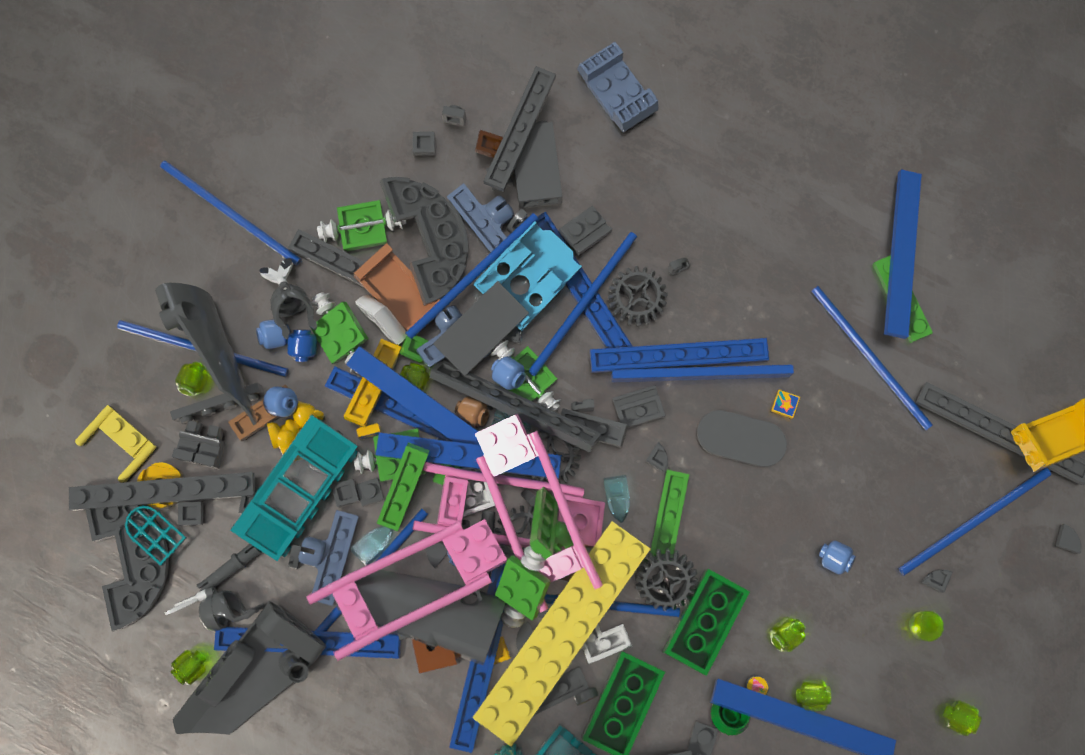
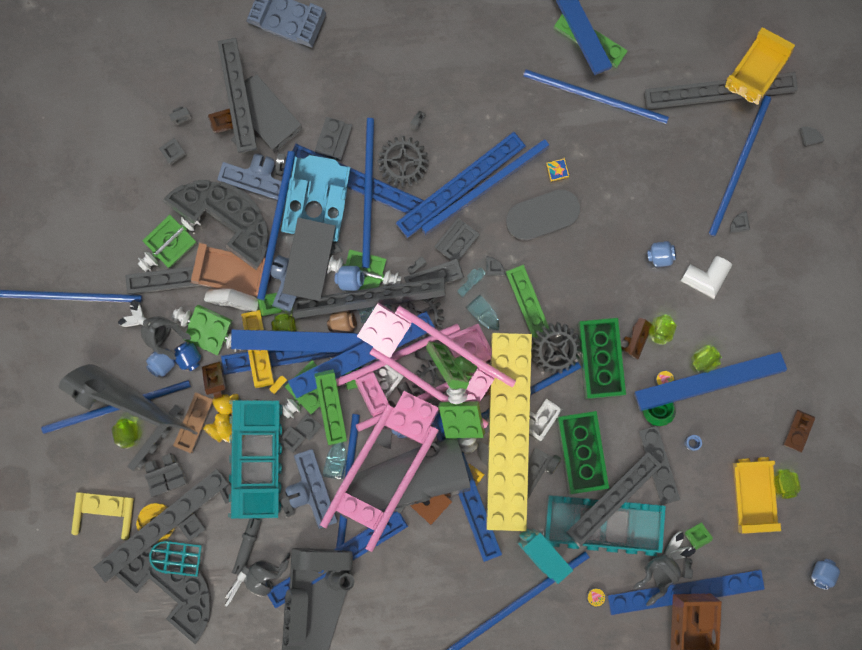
camera: 35 degrees left, 5 degrees up
clear neon green head [170,650,206,685] -> none
medium blue head [263,386,298,417] -> none
clear neon green head [909,611,944,641] -> none
clear neon green head [943,700,982,736] -> none
none -> reddish brown plate [202,361,225,399]
none -> clear light blue plate [457,267,486,297]
none -> reddish brown plate [621,317,652,360]
none -> white brick [680,256,732,299]

